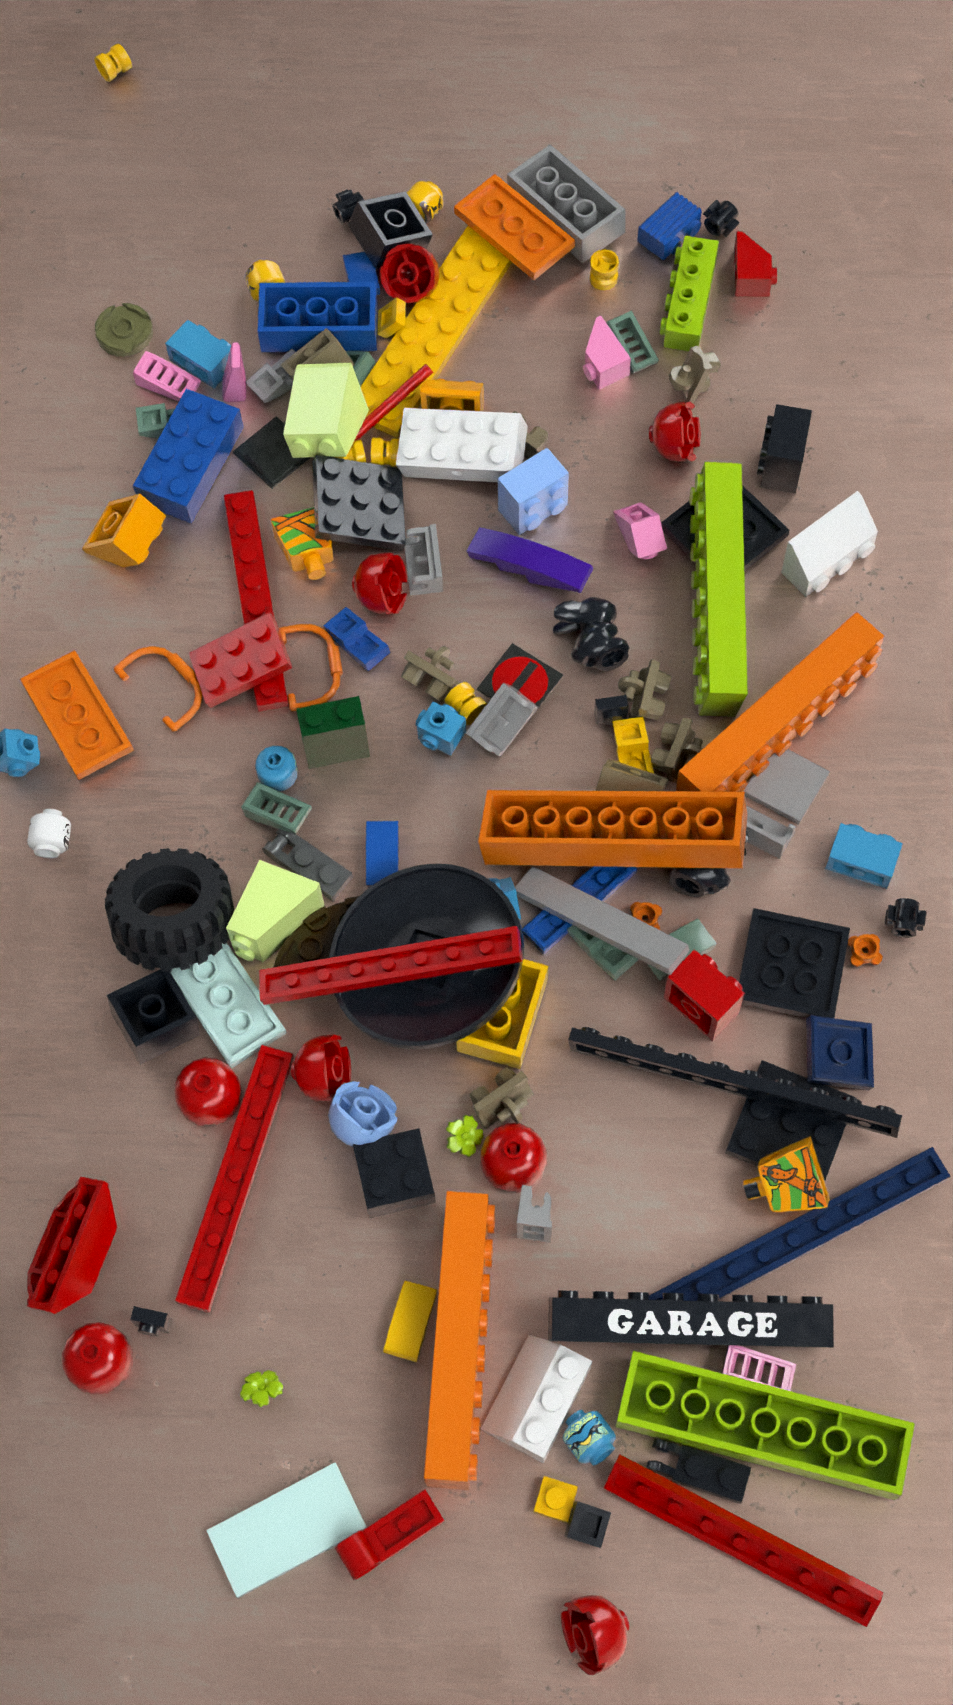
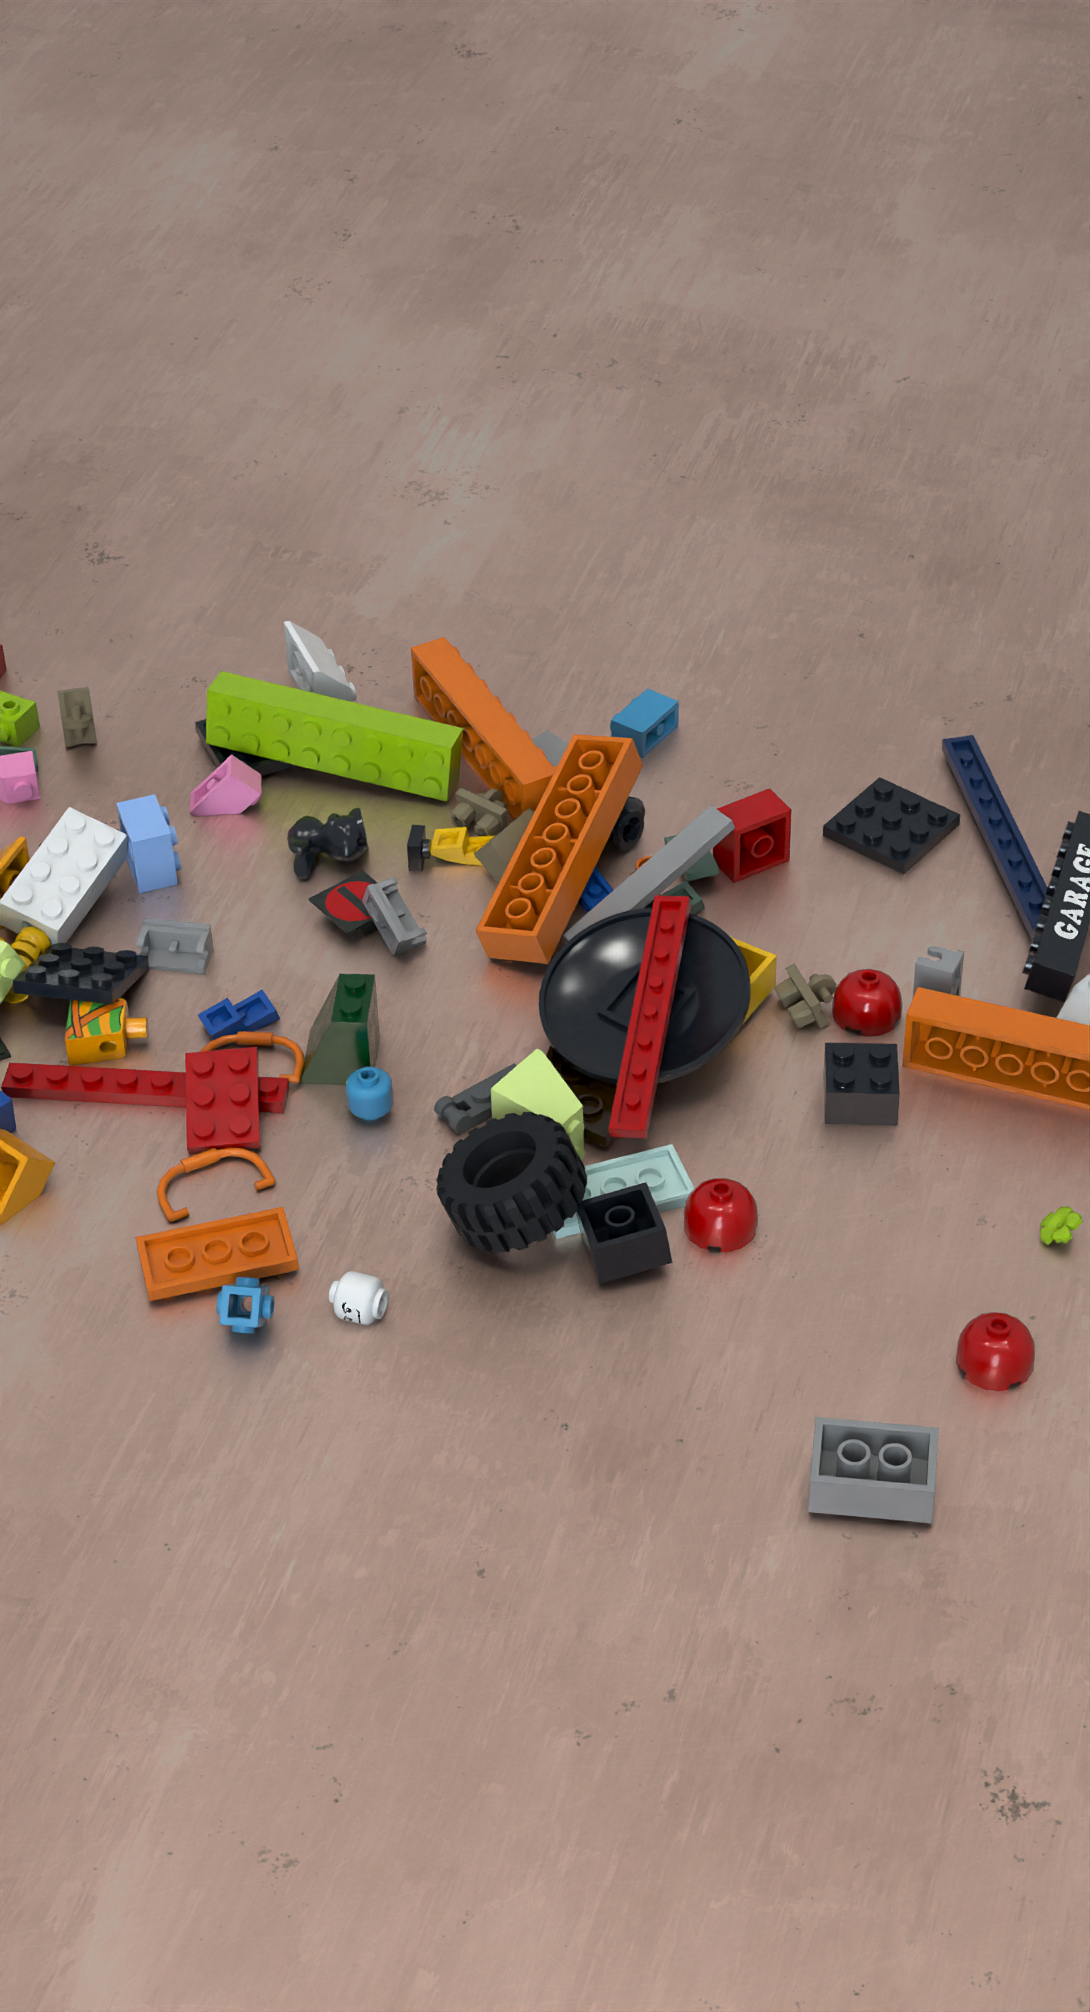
camera: 75 degrees left, 25 degrees down
red wedge [27,1176,118,1314] -> none
black plate [130,1306,172,1336] -> none
red plate [175,1045,294,1313] -> none
sand green slope [241,782,312,834] -> none
red cylinder [291,1034,351,1102] -> none
light blue cylinder [328,1081,398,1147] -> none
red cylinder [352,553,407,614] -> none
blue slope [366,821,399,885] -> none
yellow slope [383,1280,438,1362] -> none
dark tan hips [401,646,460,702] -> none
dark azure brick [415,701,466,756] -> none
yellow wheel [445,682,487,726] -> none
lime plant [446,1115,484,1157] -> none
dark purple slope [466,527,594,593] -> none
black plate [568,1027,902,1138] -> none
dark tan hips [618,659,672,720] -> none
red cylinder [649,401,701,463] -> none
black plate [739,908,850,1018] -> none
torso [743,1137,830,1212] -> none
black brick [757,404,812,493] -> none
dark blue tile [806,1015,874,1090] -> none
orange plate [847,934,883,967] -> none
black gear [885,898,927,938] -> none

